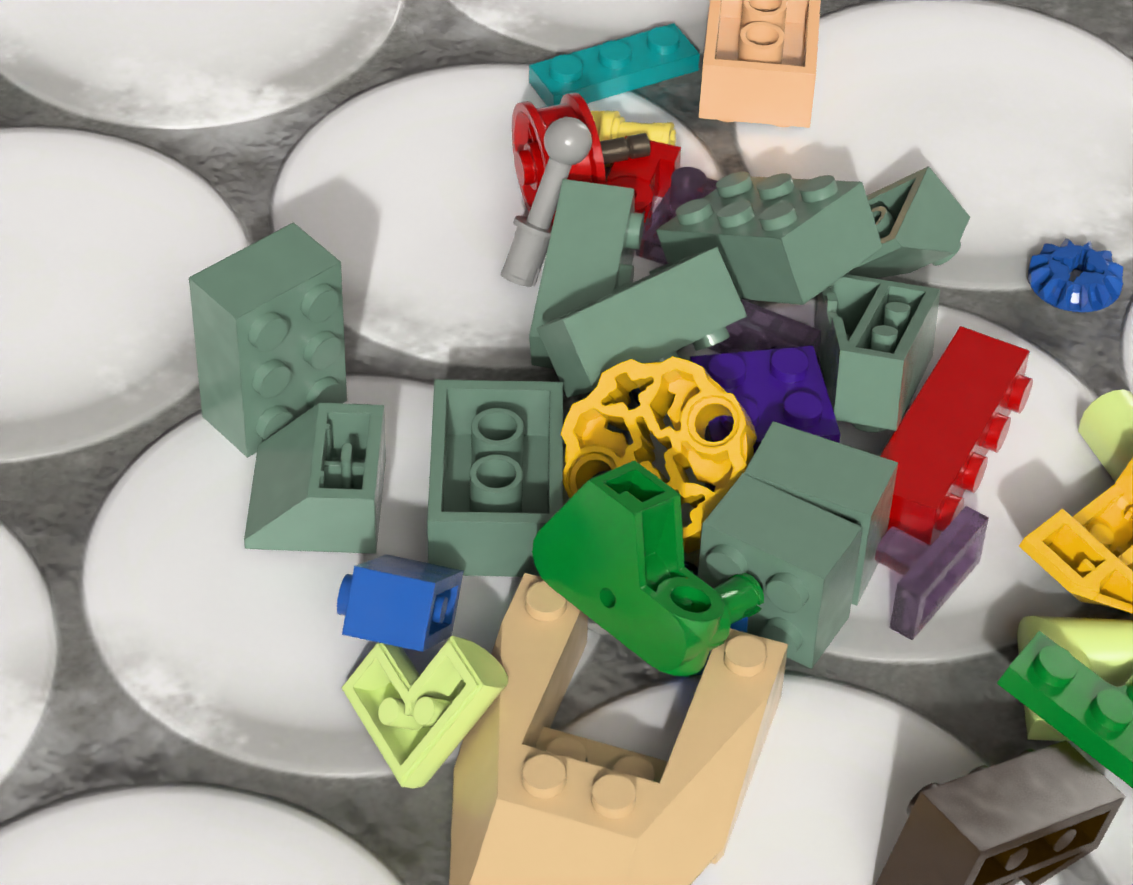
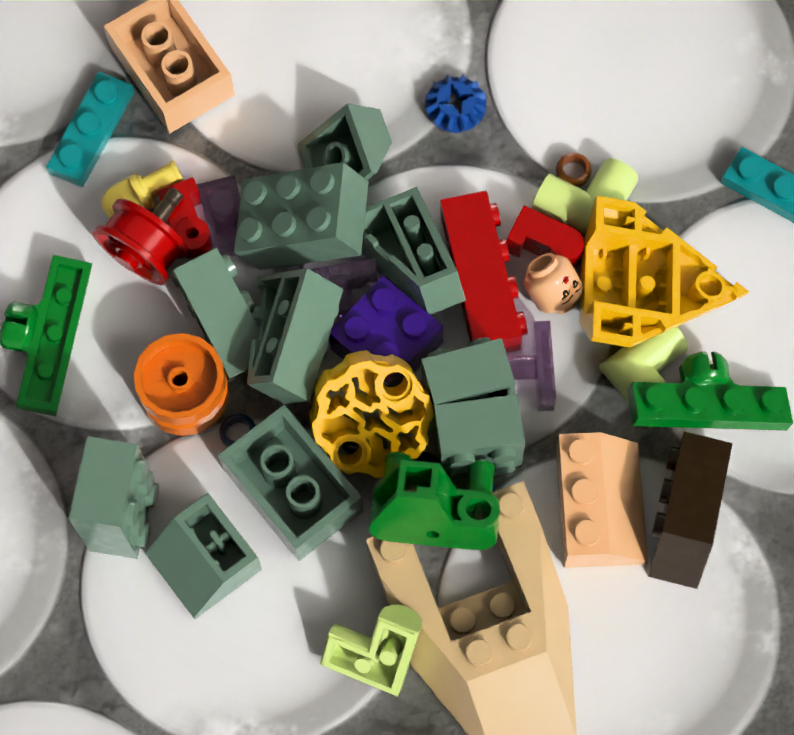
camera: 35 degrees left, 25 degrees up
blue brick [337,554,464,652] -> none
light grey pin [501,117,592,287] -> none
none -> green plate [0,255,92,417]
none -> orange wheel [134,333,229,436]
none -> red leg [506,205,584,268]
none -> light nougat head [523,253,583,314]
none -> light nougat slope [556,432,648,568]

